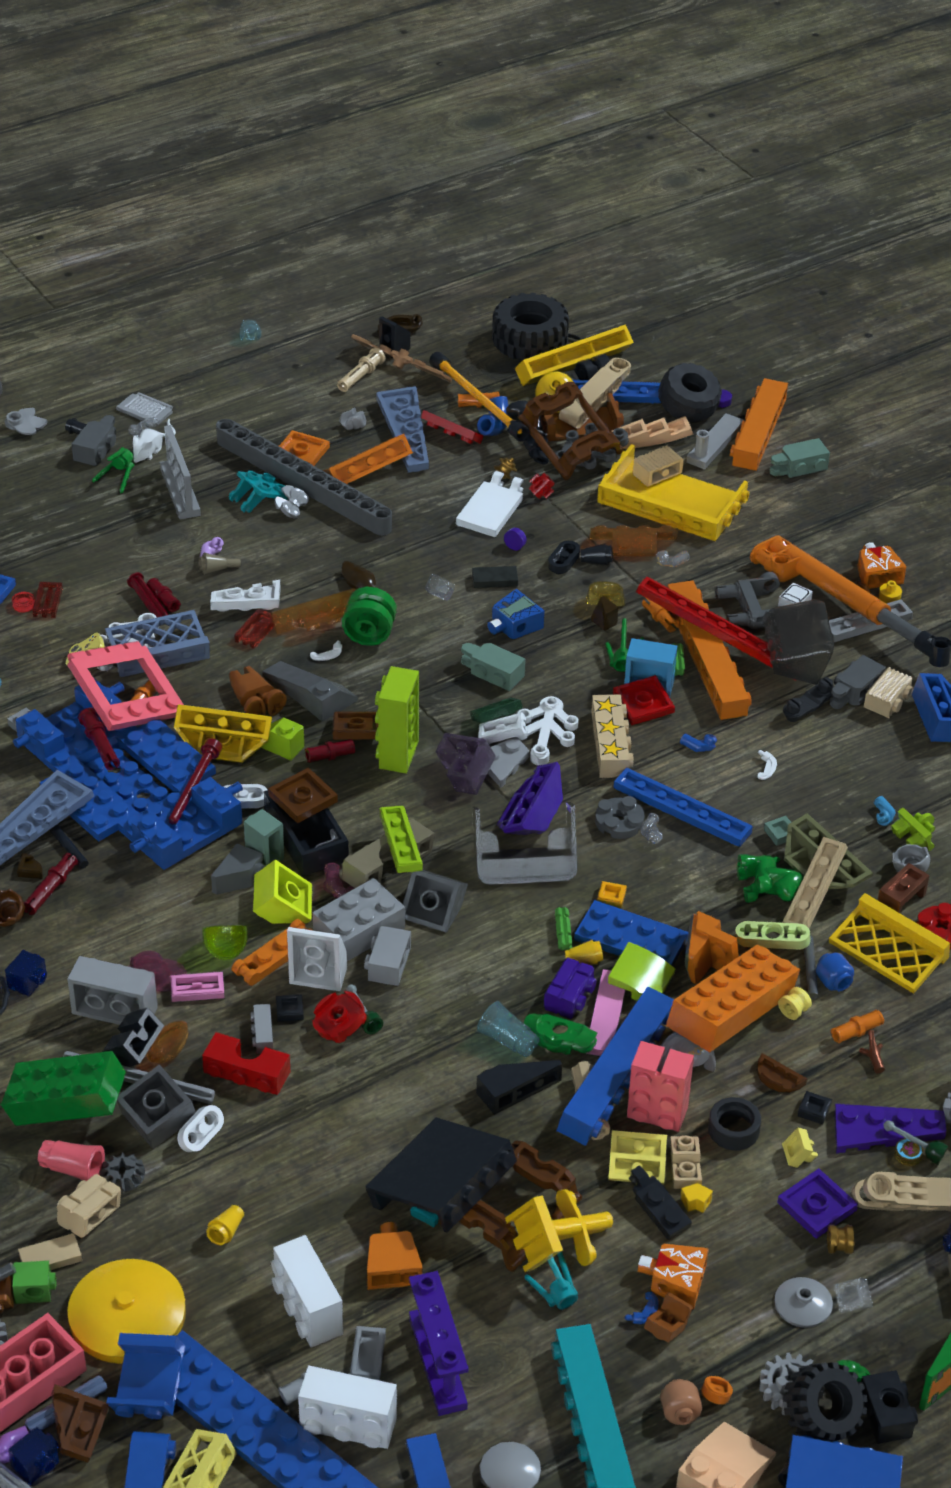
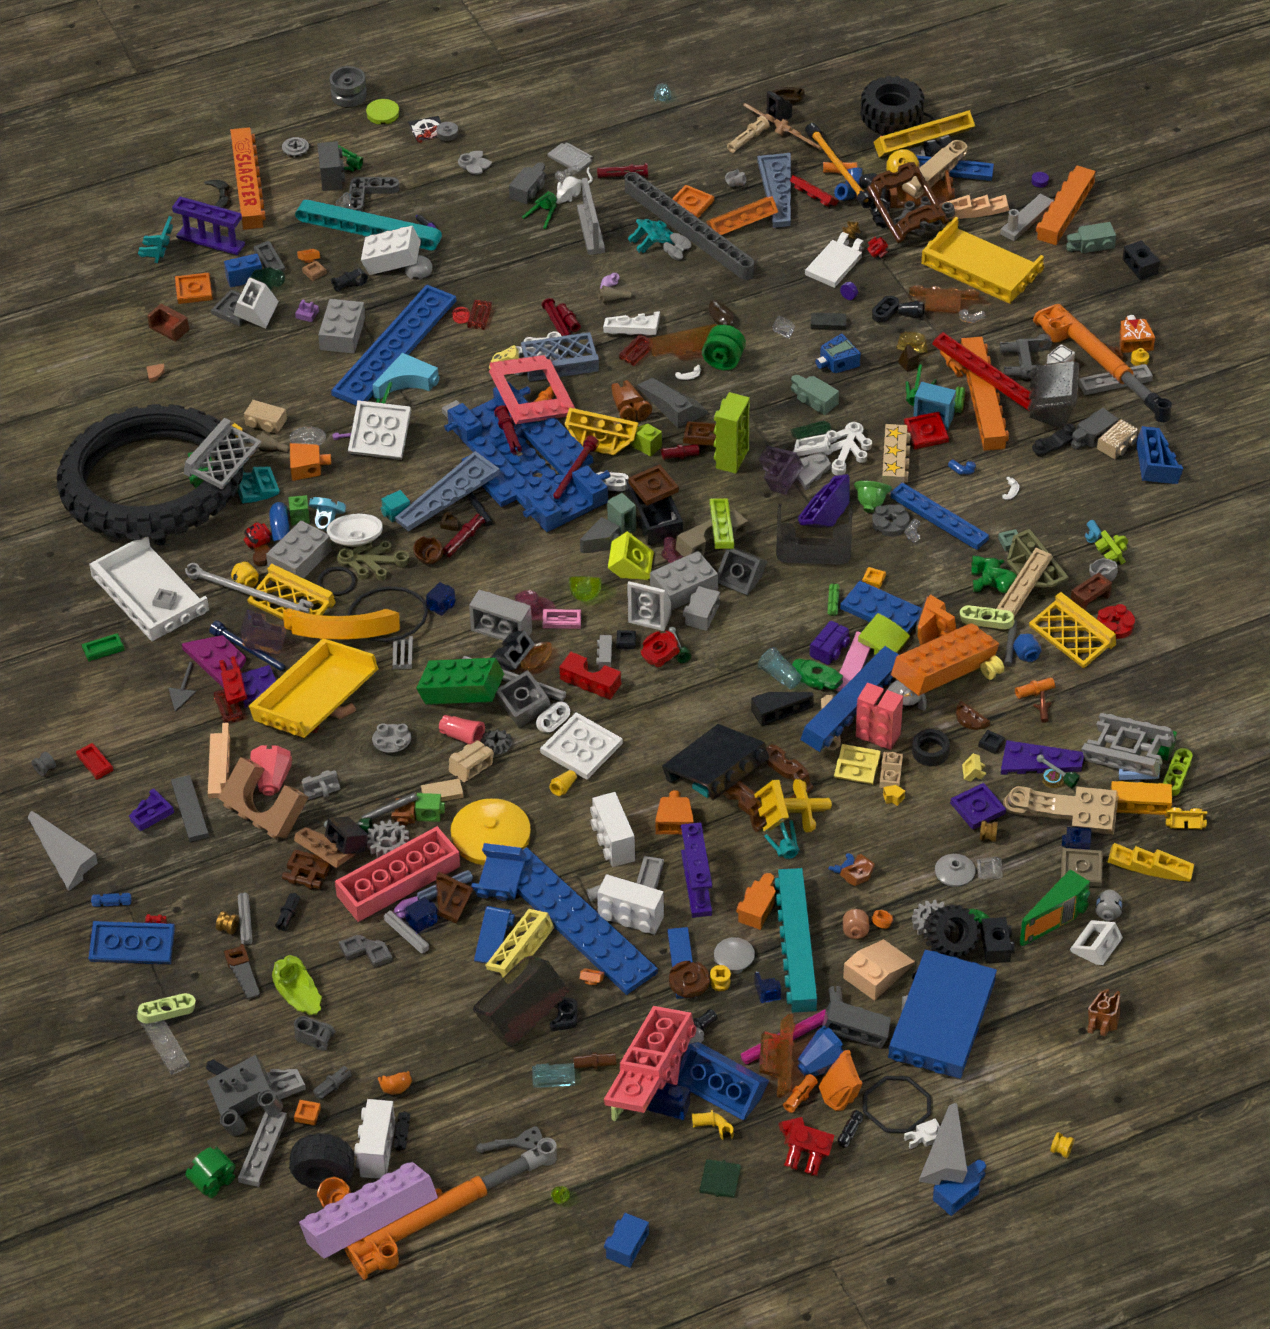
camera: 10 degrees right, 5 degrees up
black pin [65,418,87,434] -> none
orange plate [231,919,314,986] -> none
yellow cone [565,940,604,965] -> none
black hinge [629,1165,692,1240] -> none
tan brick [633,445,683,487] -> none
orange torso [638,1244,709,1309] -> none
black tyre [658,363,722,422] -> none
none -> white plate [540,713,623,780]
none -> dark red pin [597,163,648,178]
none -> orange hinge [736,873,776,930]
none -> bright green hat [854,481,892,513]
none -> black brick [1122,240,1160,280]

